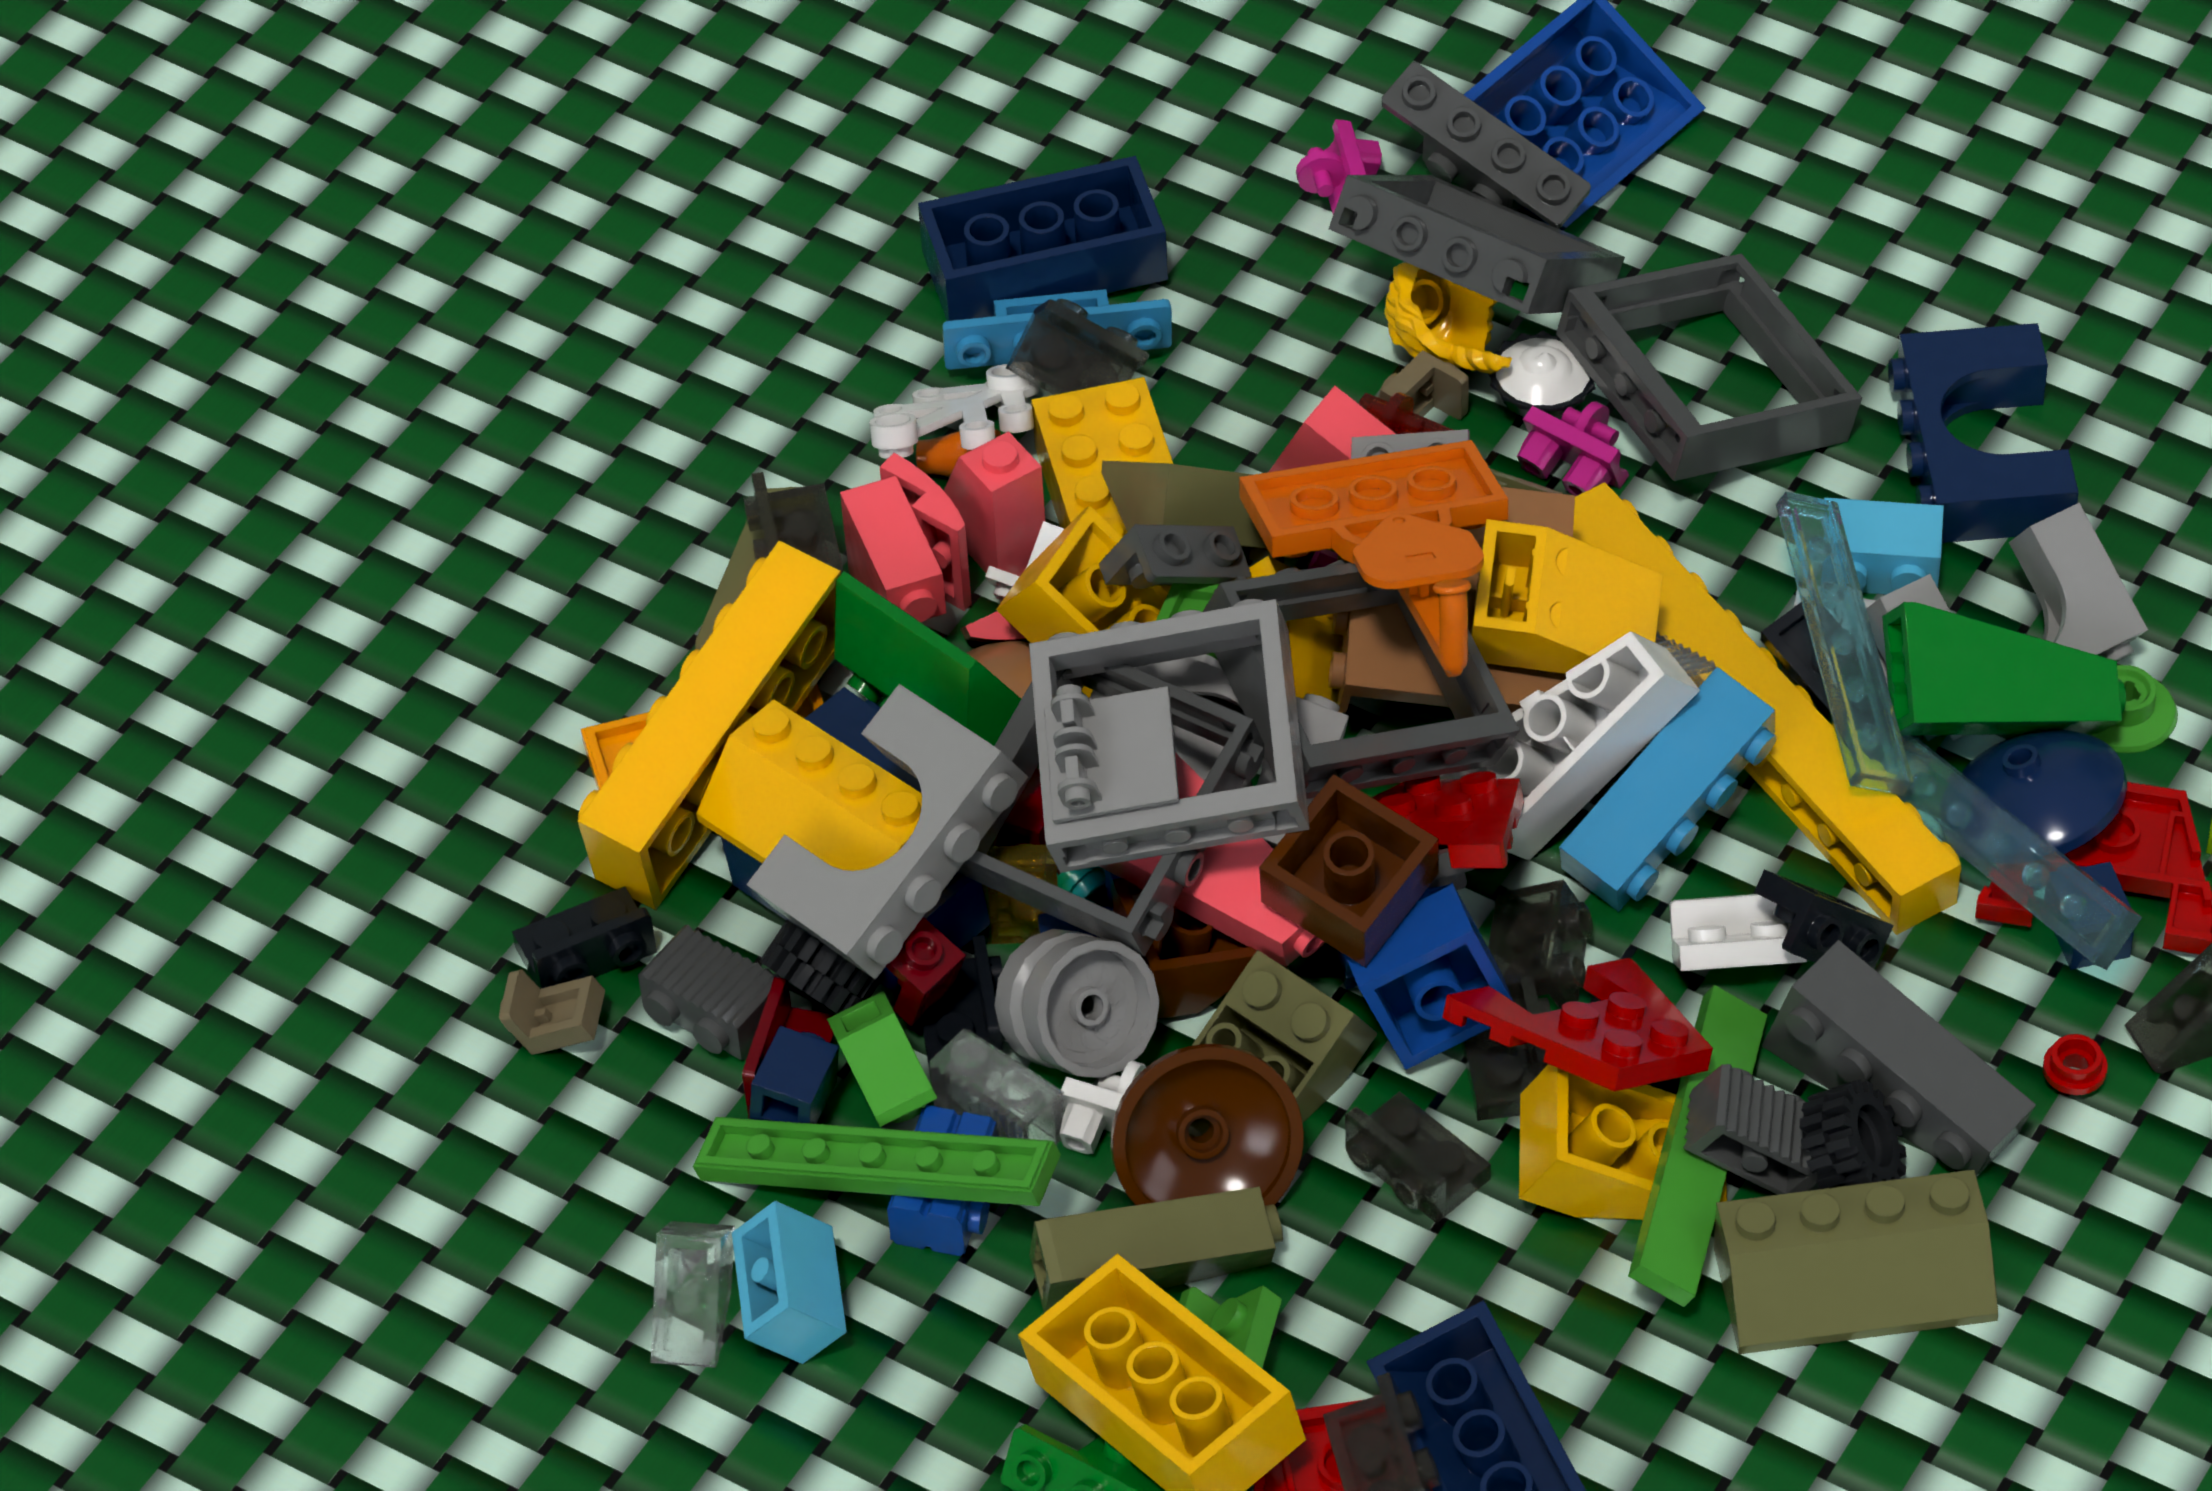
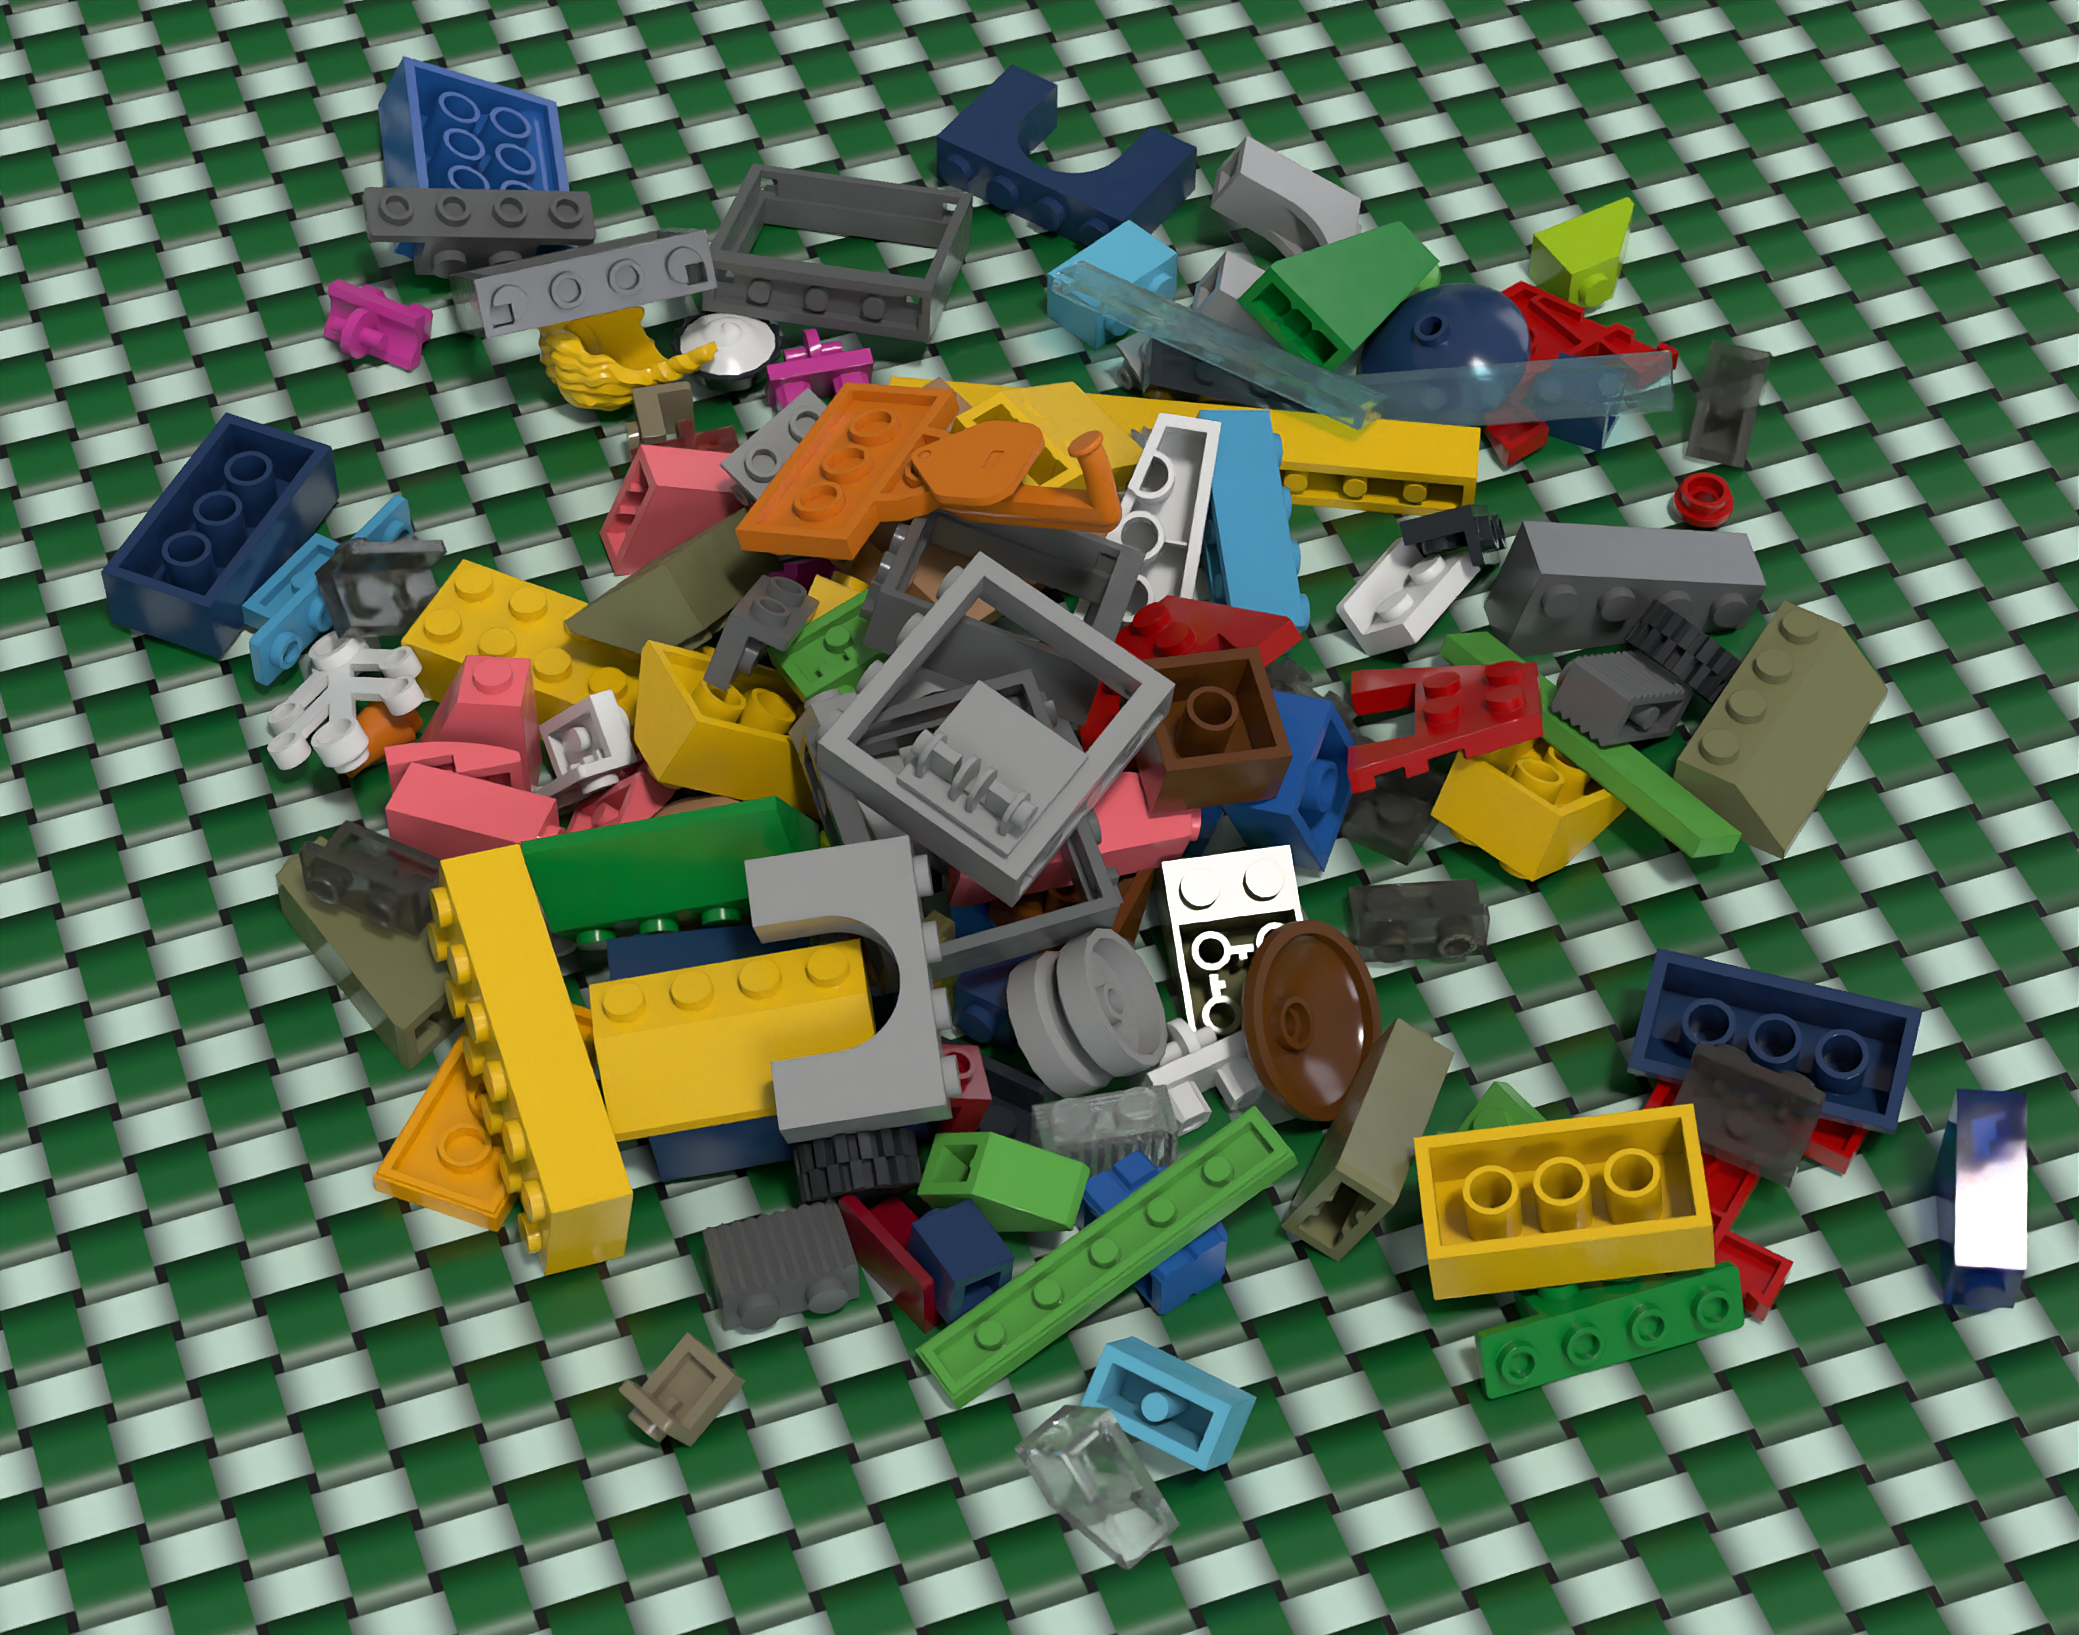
camera: 55 degrees left, 0 degrees up
black bracket [512,886,657,989] -> none

